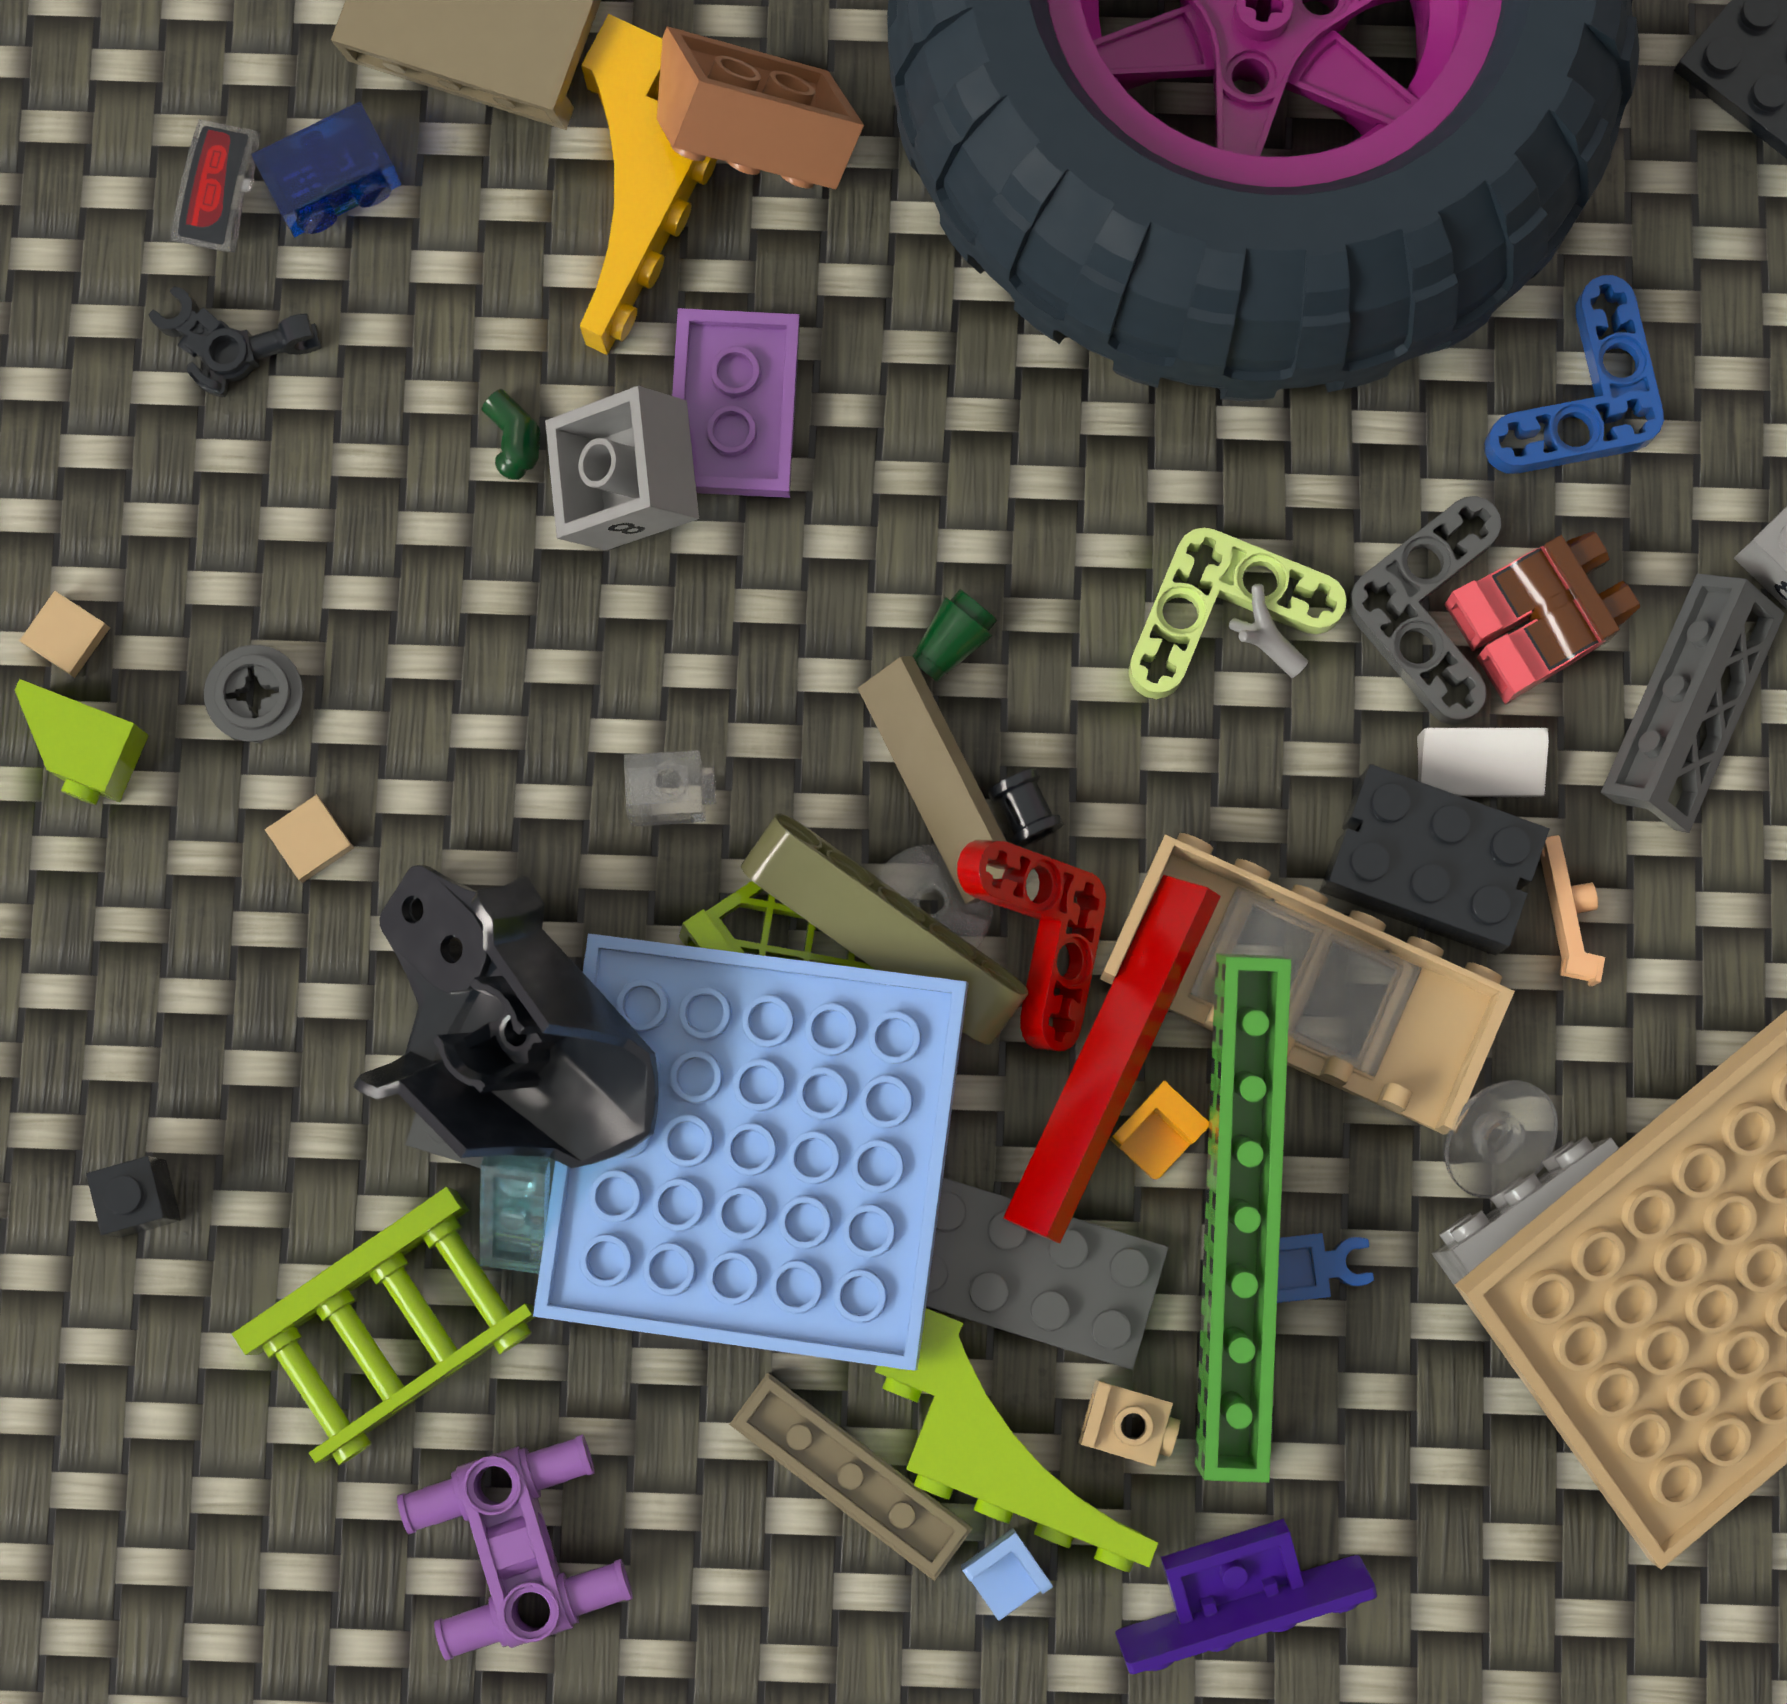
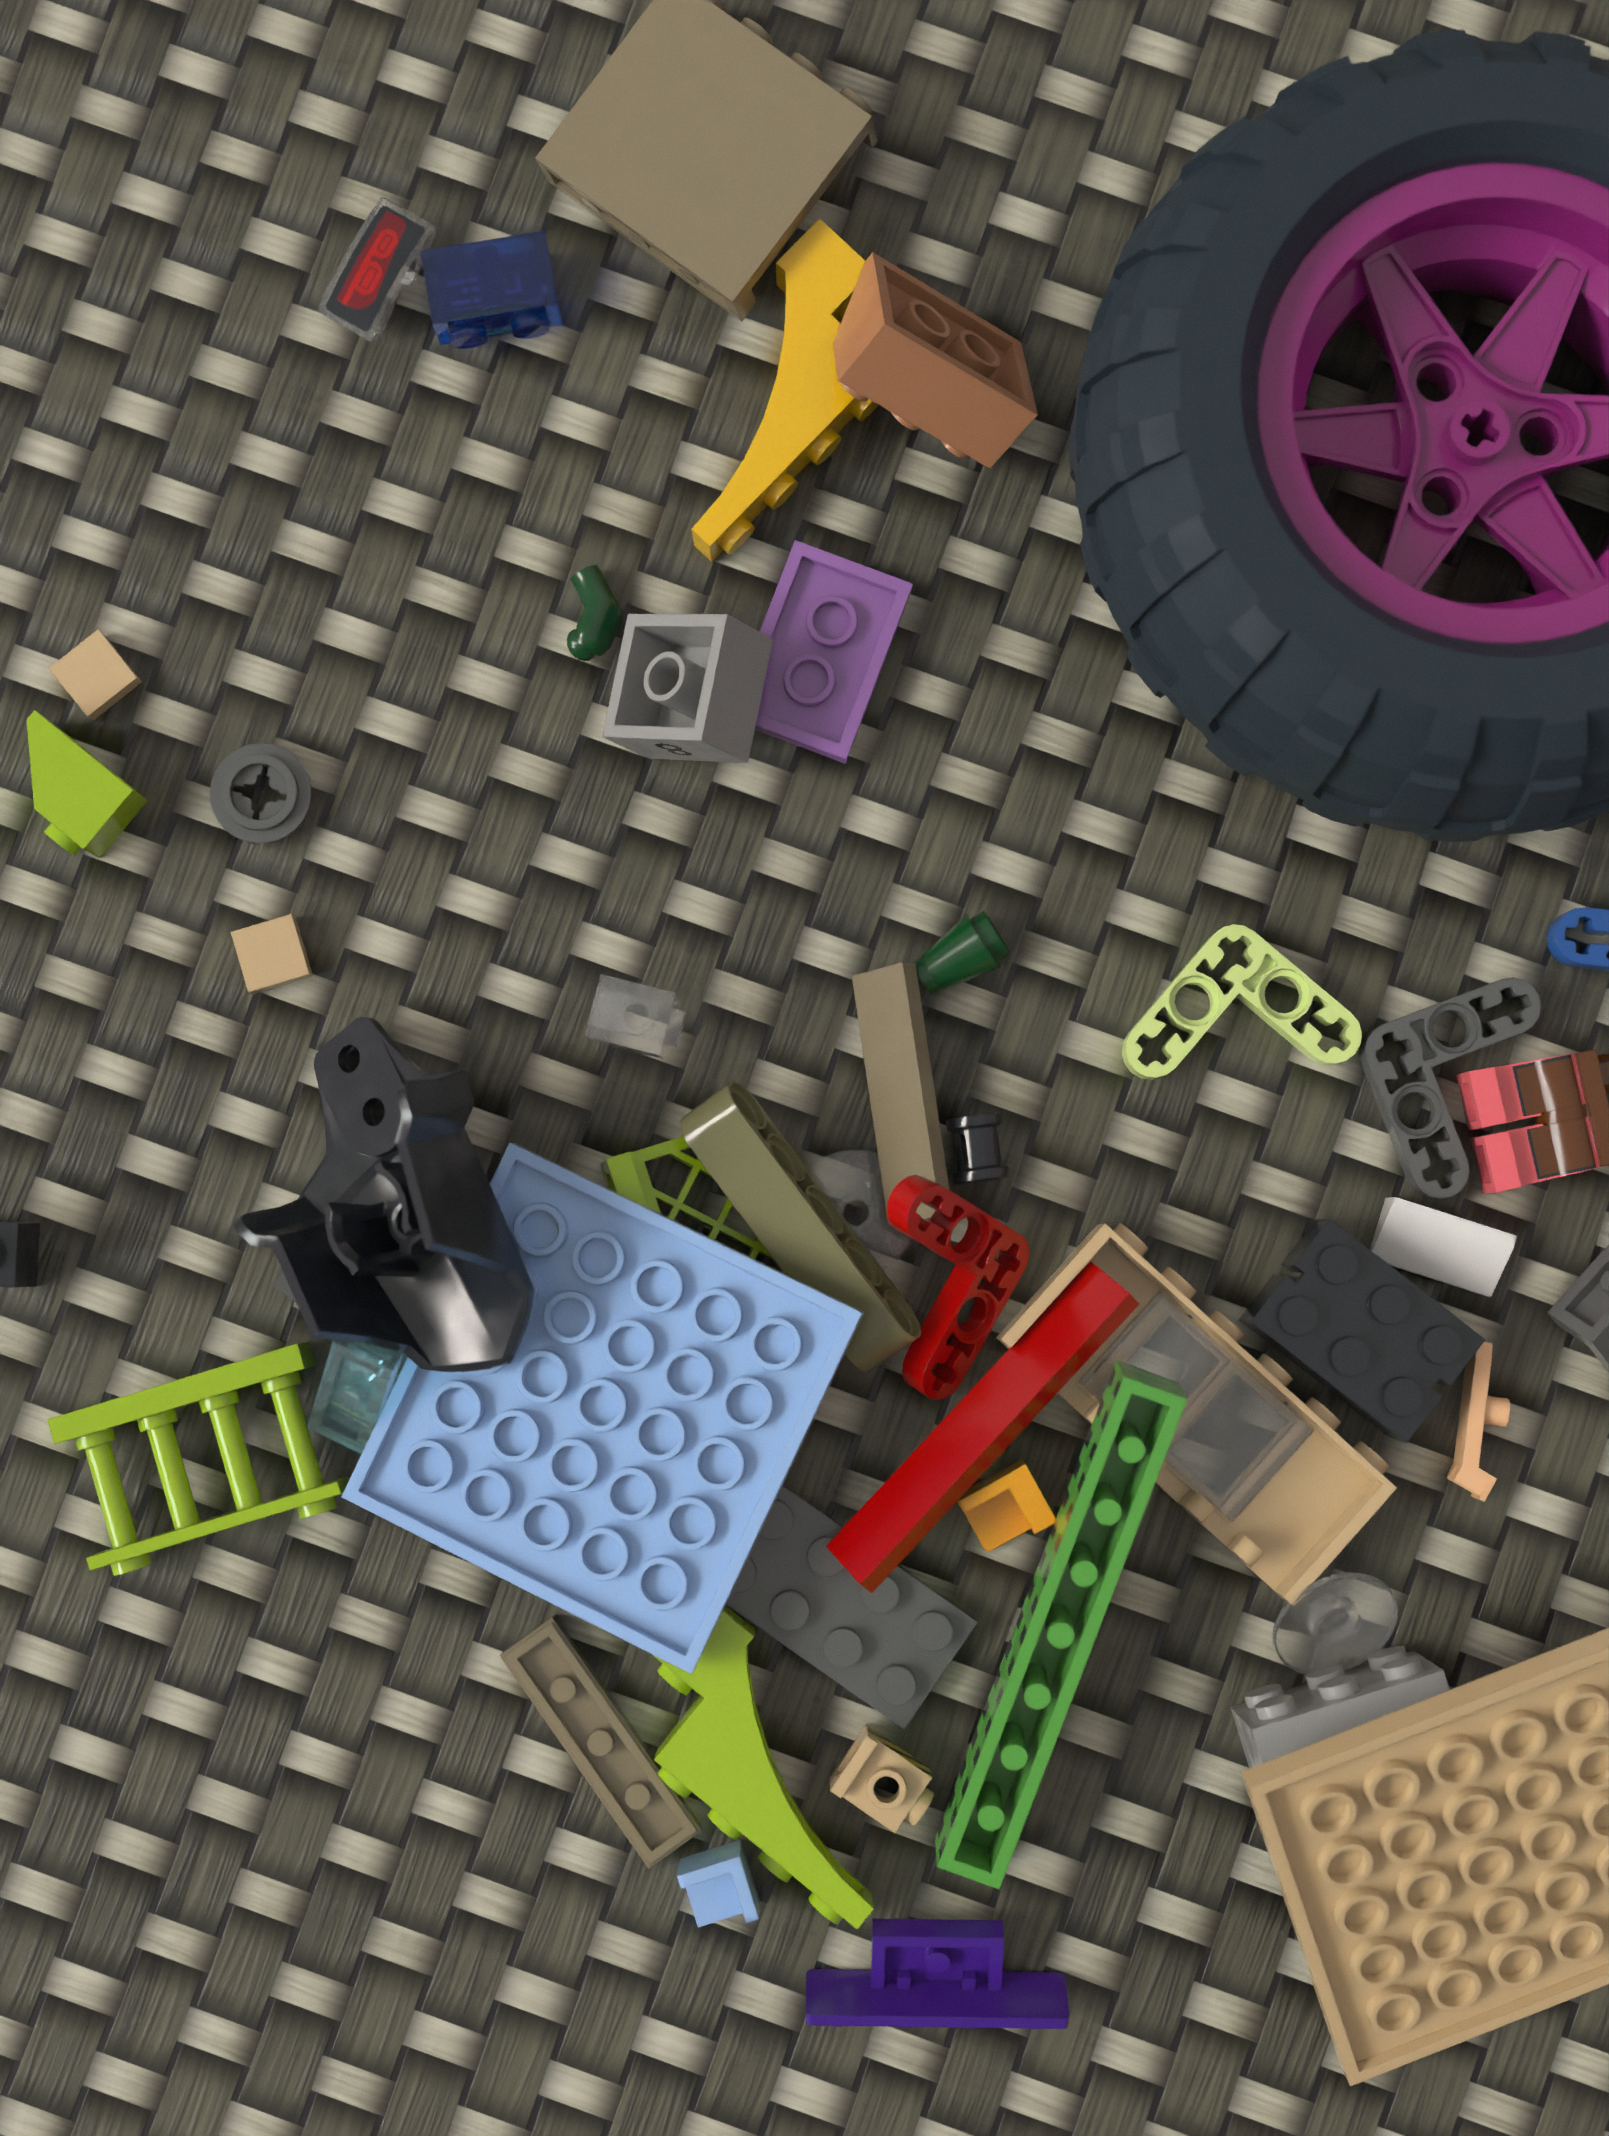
camera: 15 degrees right, 5 degrees up
black piece [148,286,322,397] -> none
medium lavender piece [397,1434,633,1661] -> none
light grey bar [1229,584,1308,678] -> none
blue plate [1277,1233,1374,1303] -> none

